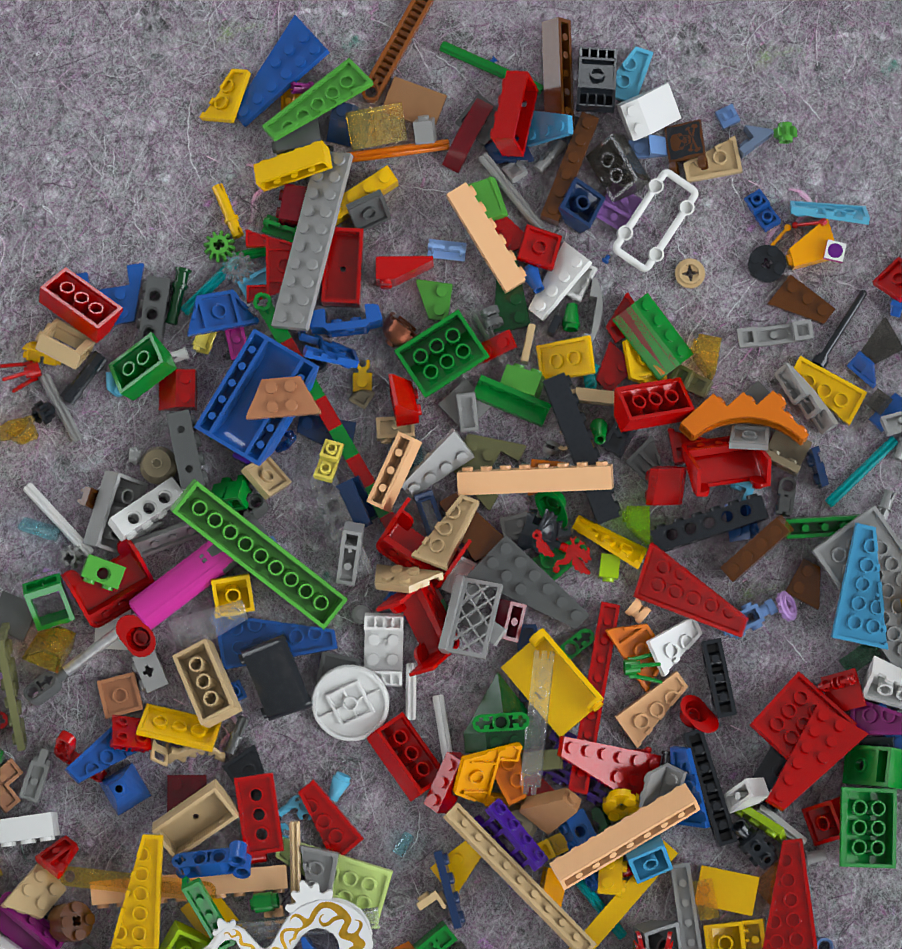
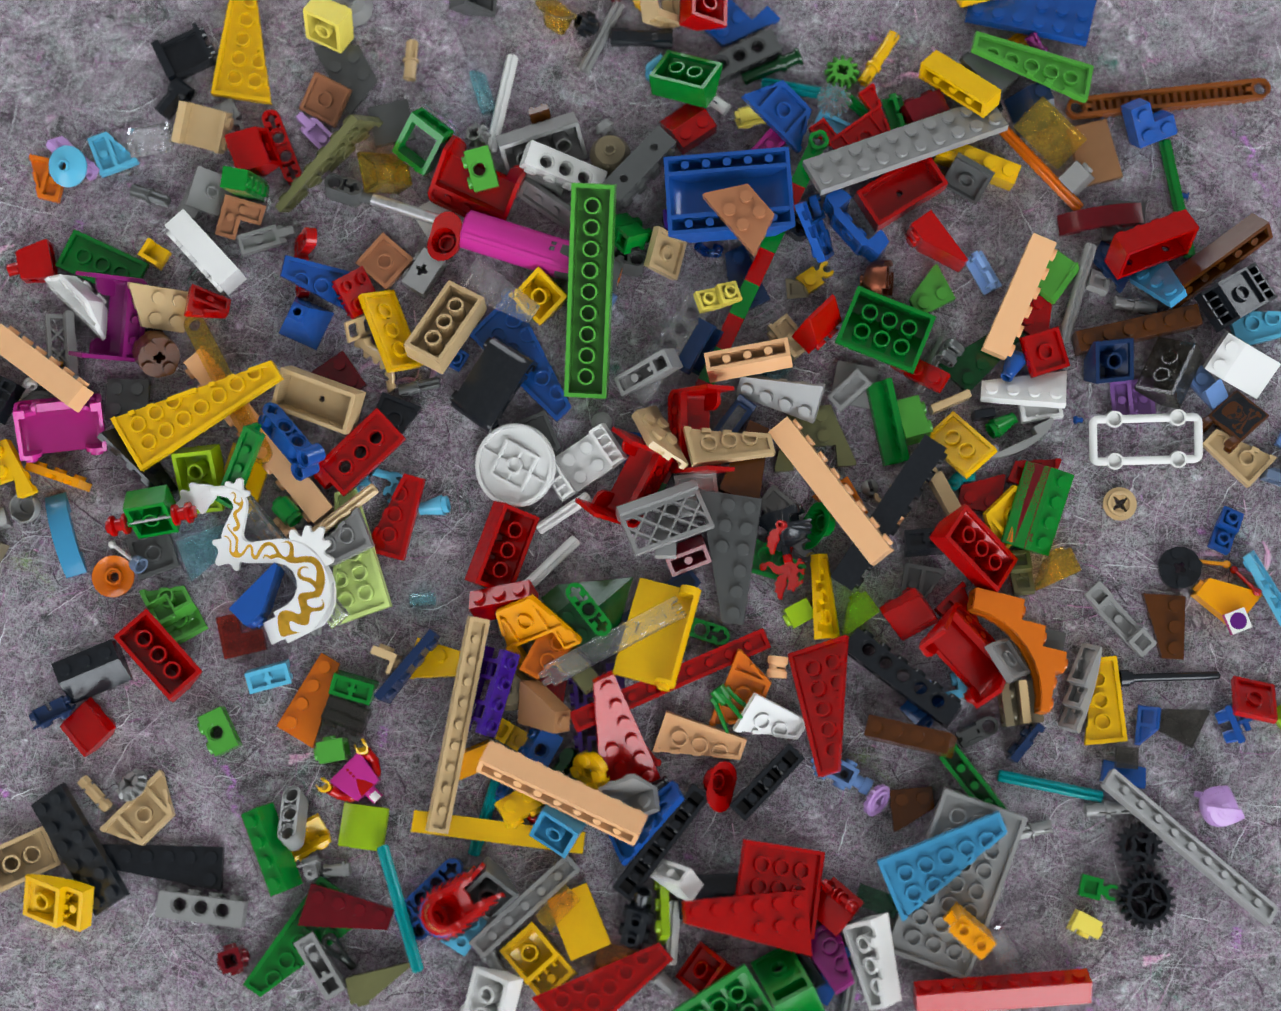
camera: 55 degrees right, 0 degrees up
green cone [589,418,608,444] -> none
none -> tan tile [1014,680,1032,724]
none -> blue brick [1120,98,1178,149]

